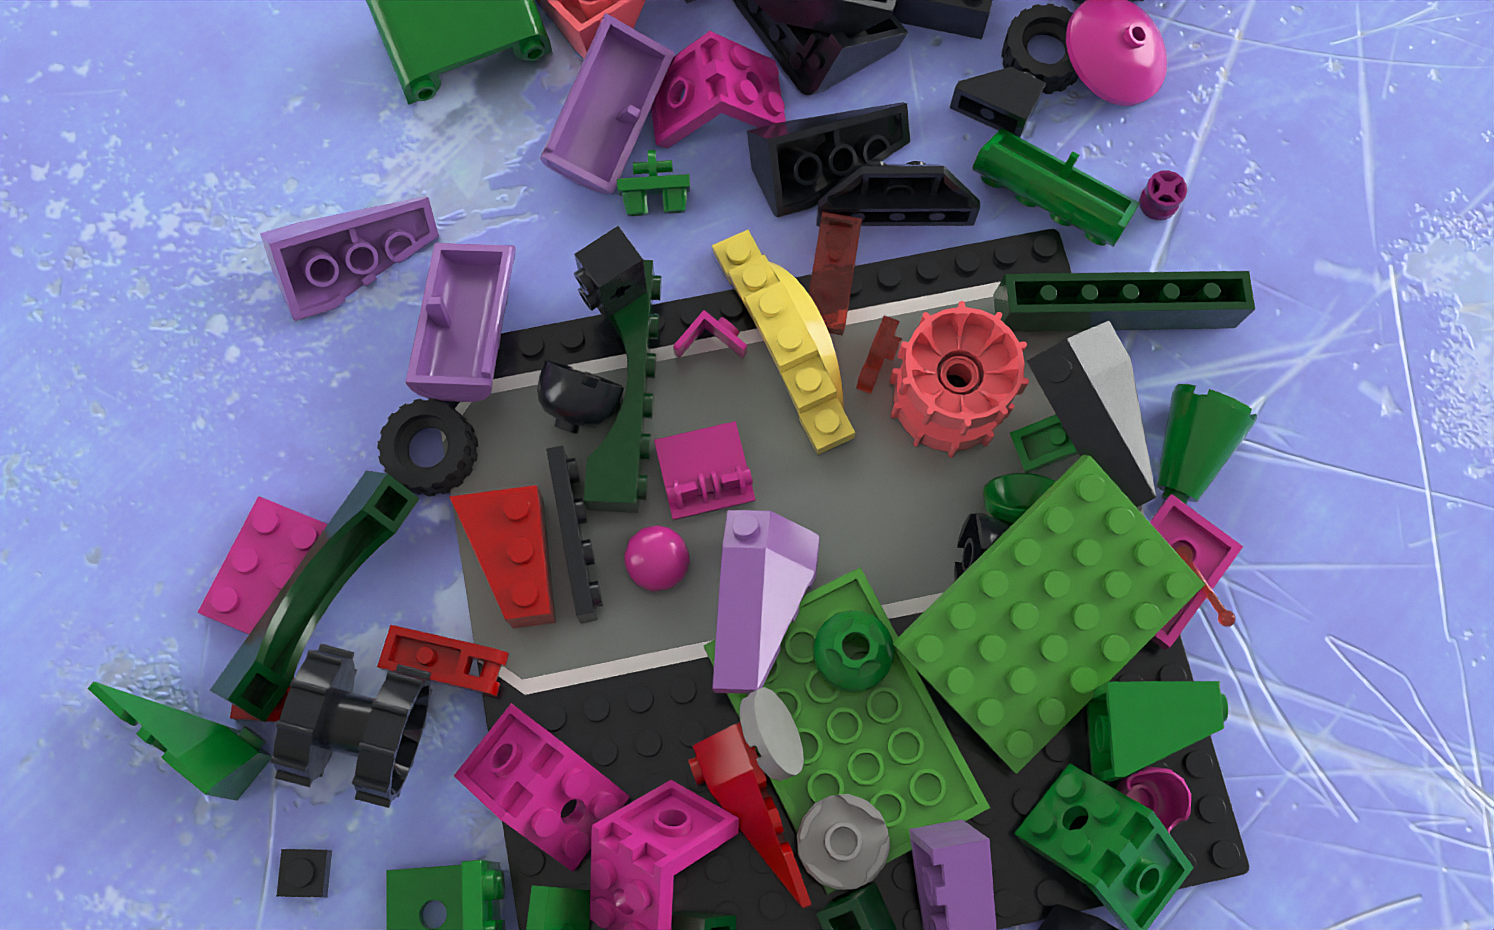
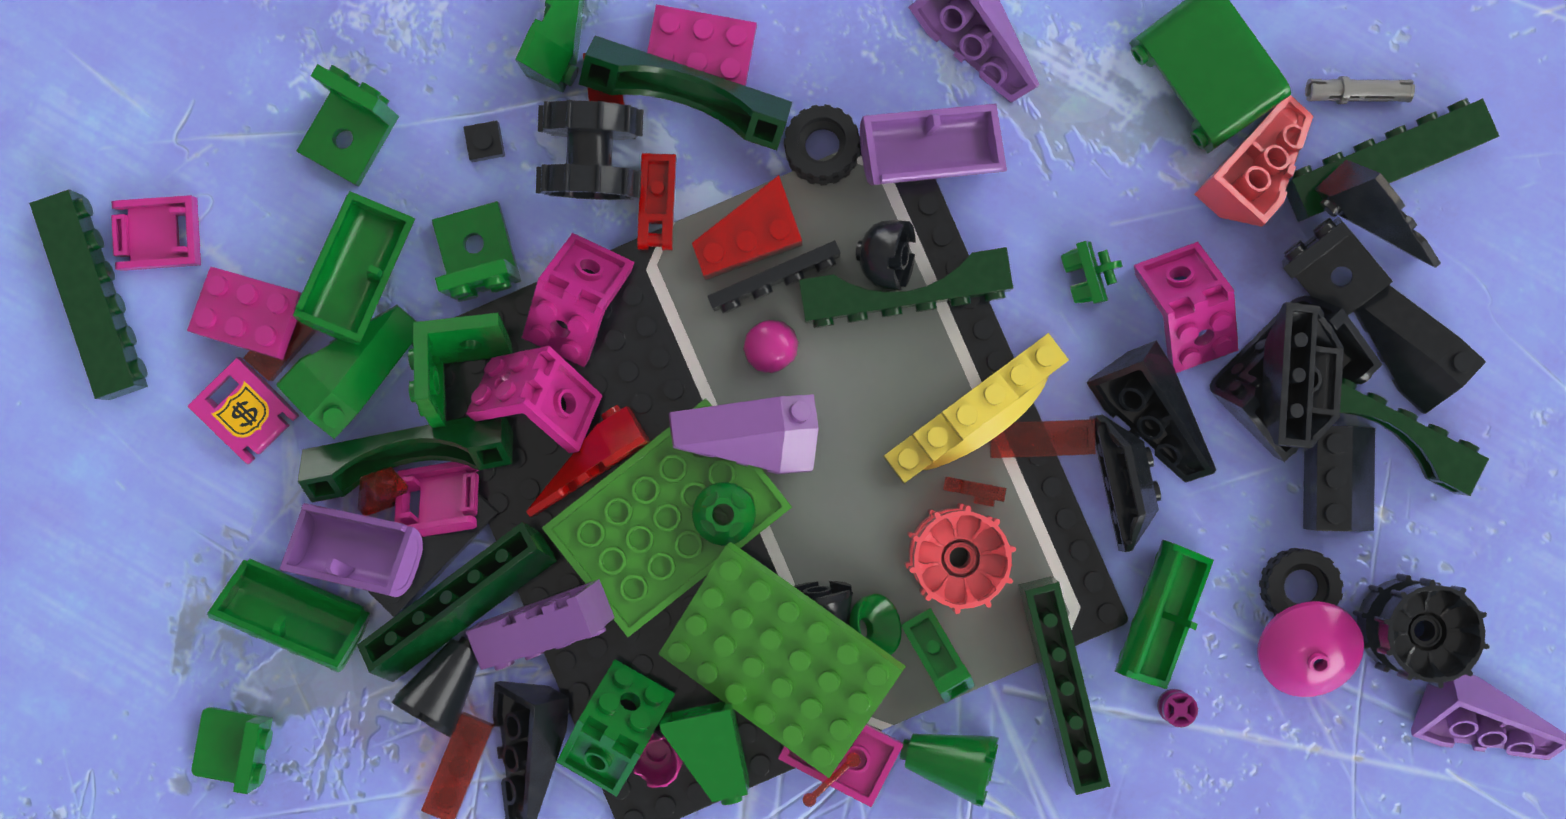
camera: 85 degrees right, 15 degrees up
medium lavender container [540,13,675,195] -> none
black brick [574,226,647,319] -> none
dark pink hinge [654,421,756,520] -> none
dark pink bracket [673,310,747,358] -> none
light grey tile [740,687,804,781] -> none
light grey tile [797,794,890,890] -> none
black slope [950,67,1046,138] -> none
black wedge [1027,321,1156,508] -> none

